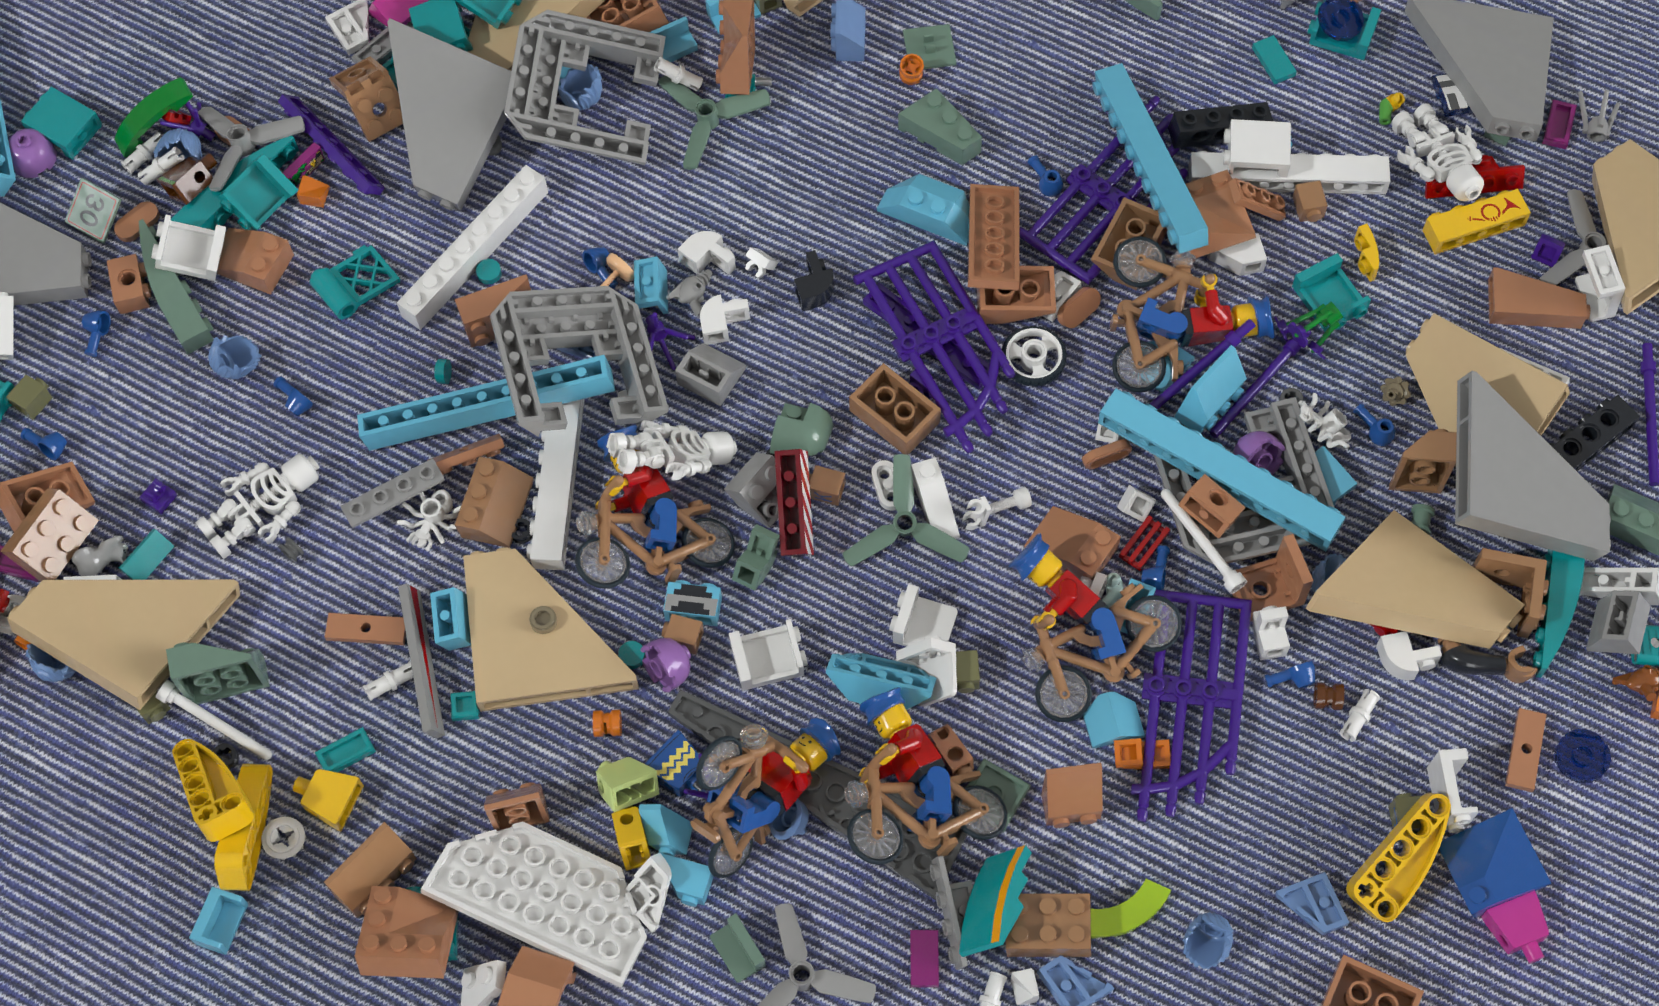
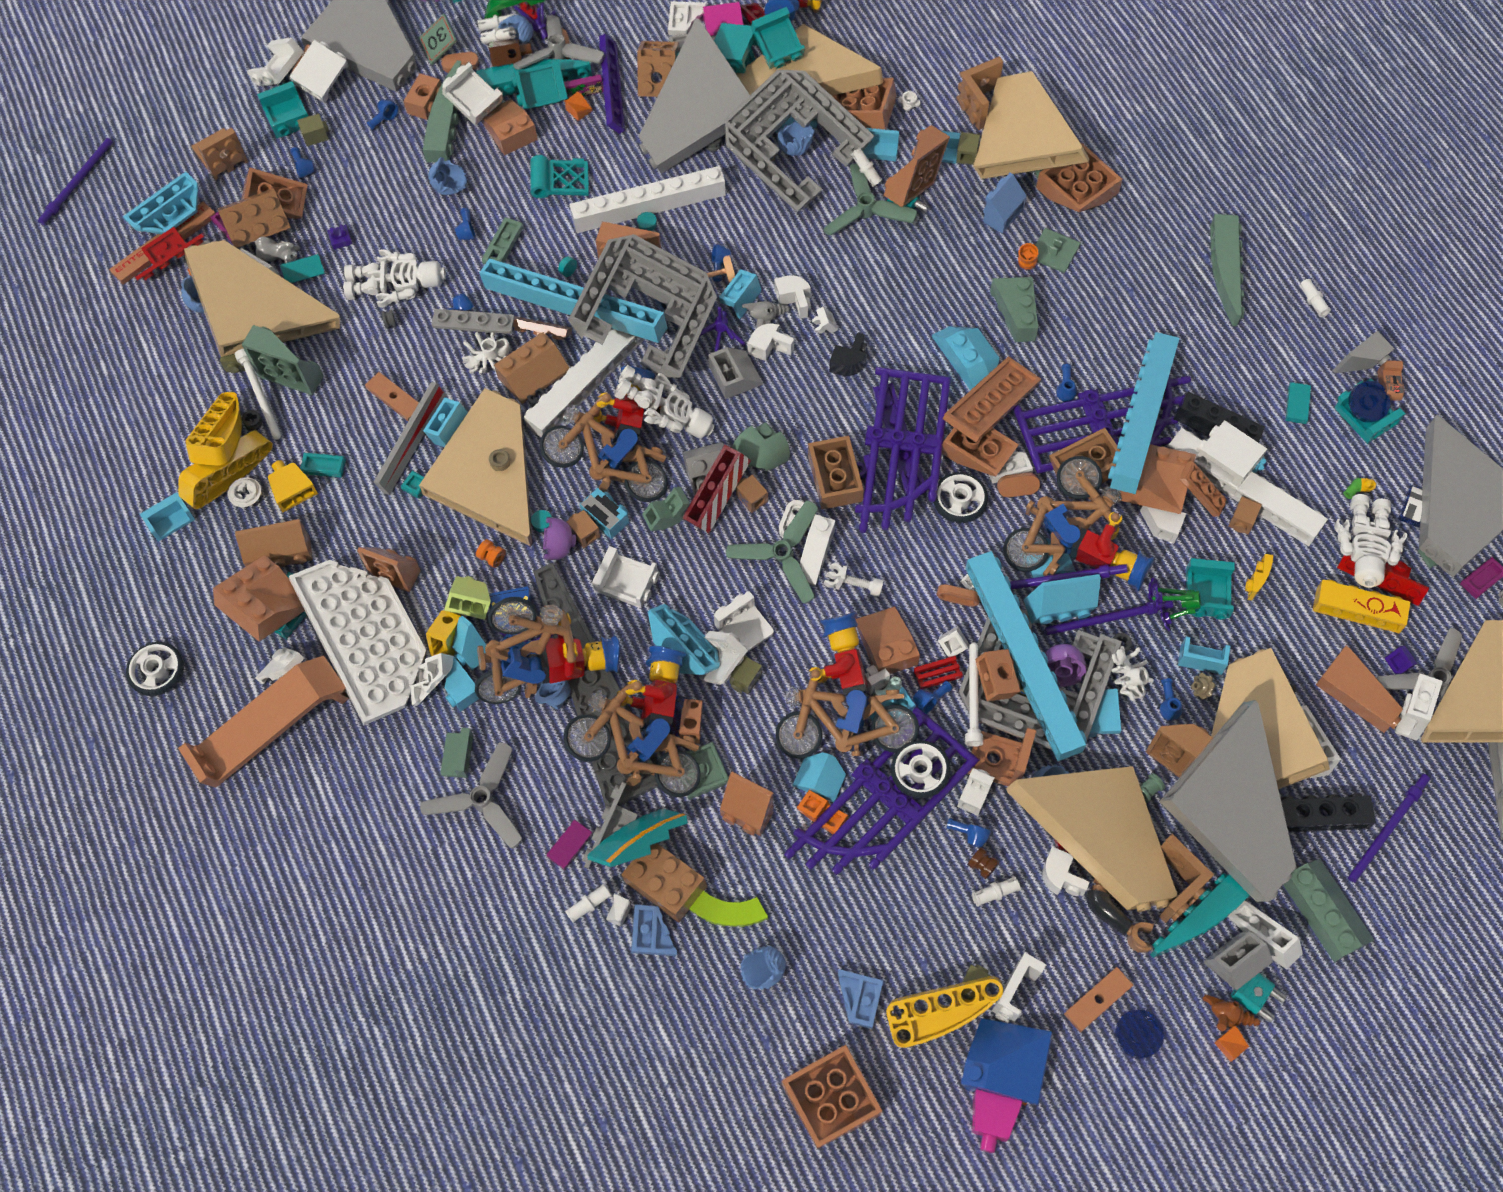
camera: 35 degrees right, 0 degrees up
white pin [362,661,413,701] -> none
none -> blue bar [446,293,474,311]
none -> sand green plate [482,217,524,264]
none -> white wheel [891,740,951,799]
none -> medium azure panel [1178,636,1230,675]

